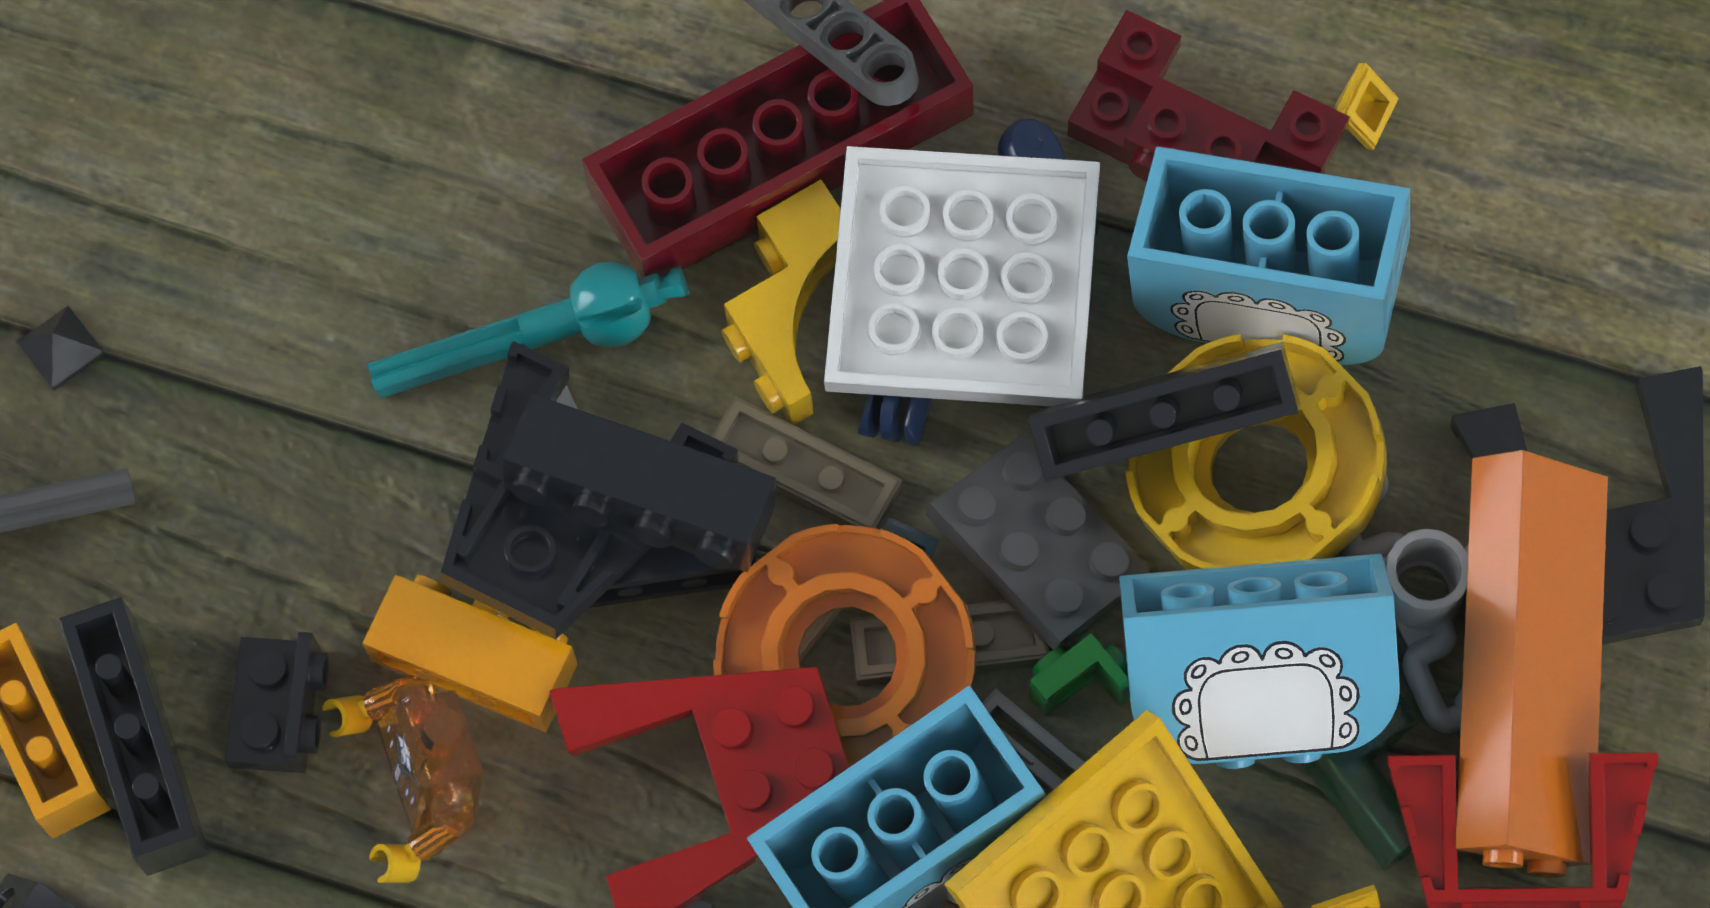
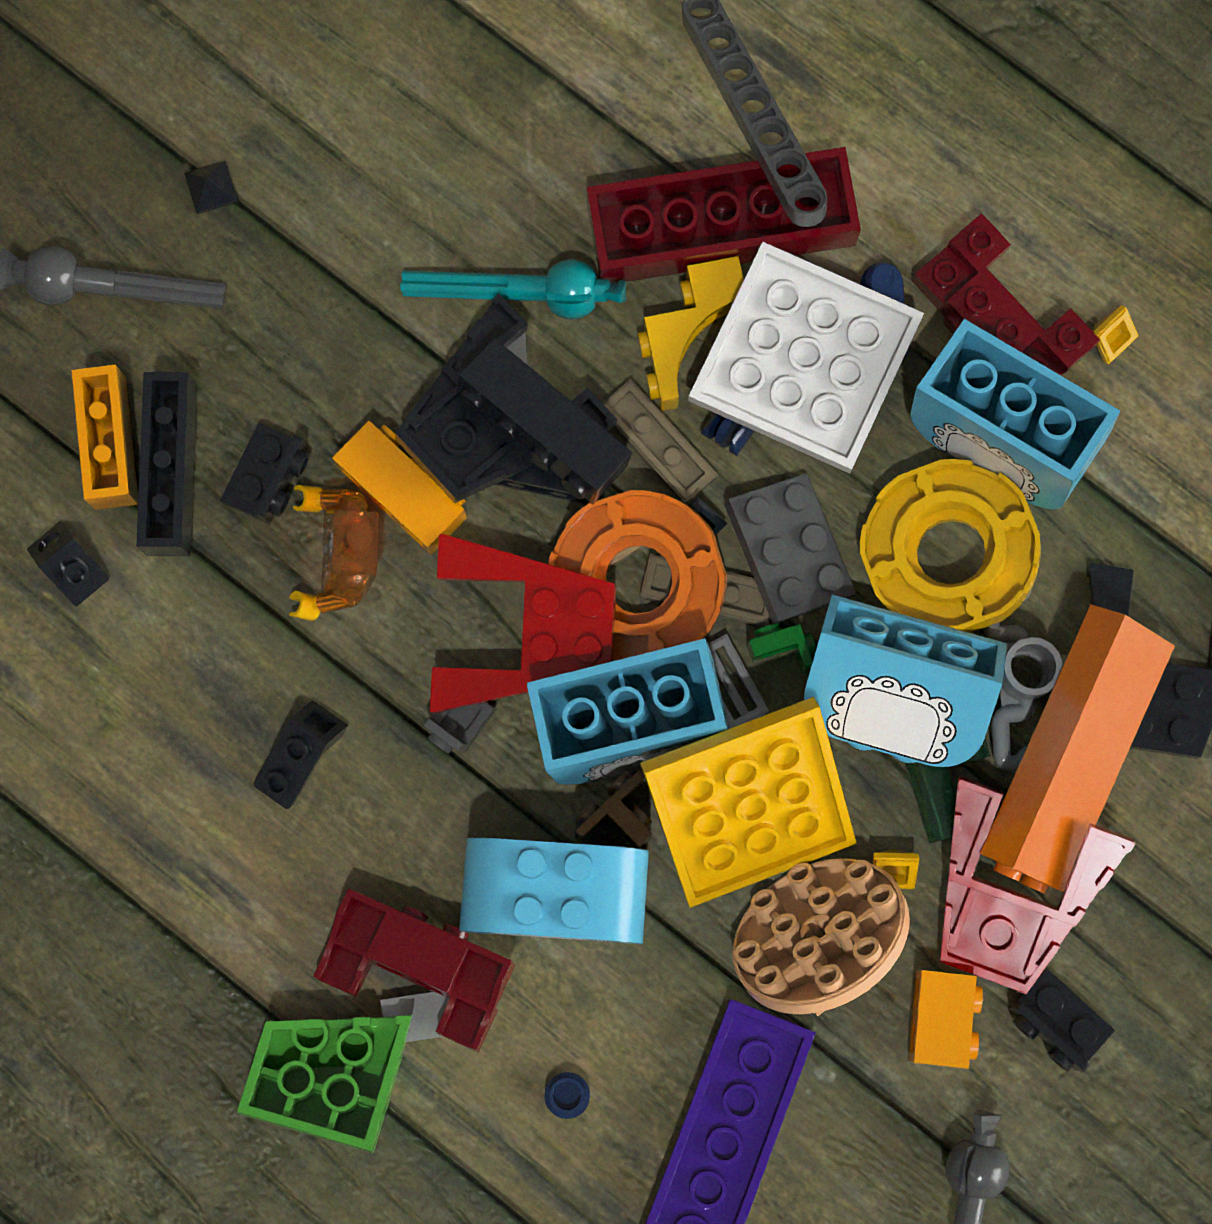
camera: 15 degrees right, 10 degrees up
black brick [1028,342,1300,481] -> none

